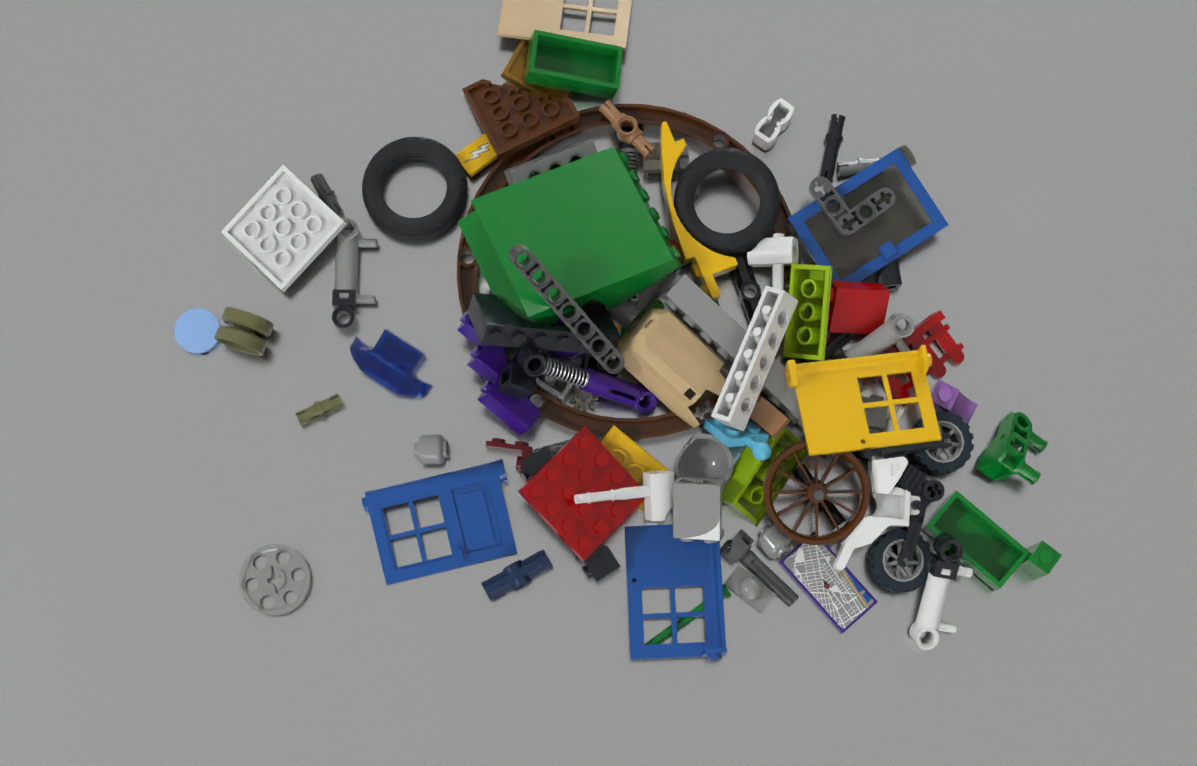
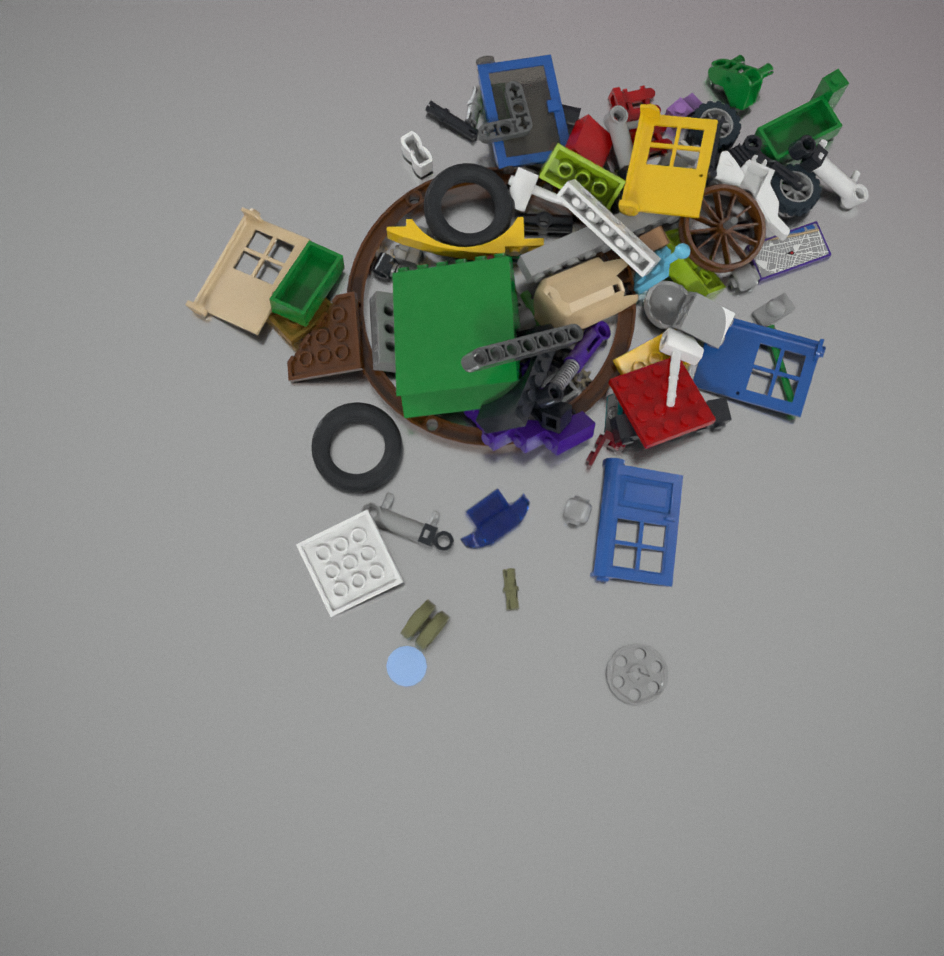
camera: 70 degrees left, 0 degrees up
dark grey axle [311,173,343,215] -> none
yellow slope [456,133,498,177] -> none
dark blue piece [481,549,553,601] -> none
medium nougat pin [599,100,656,159] -> none
dark grey piece [720,529,799,606] -> none

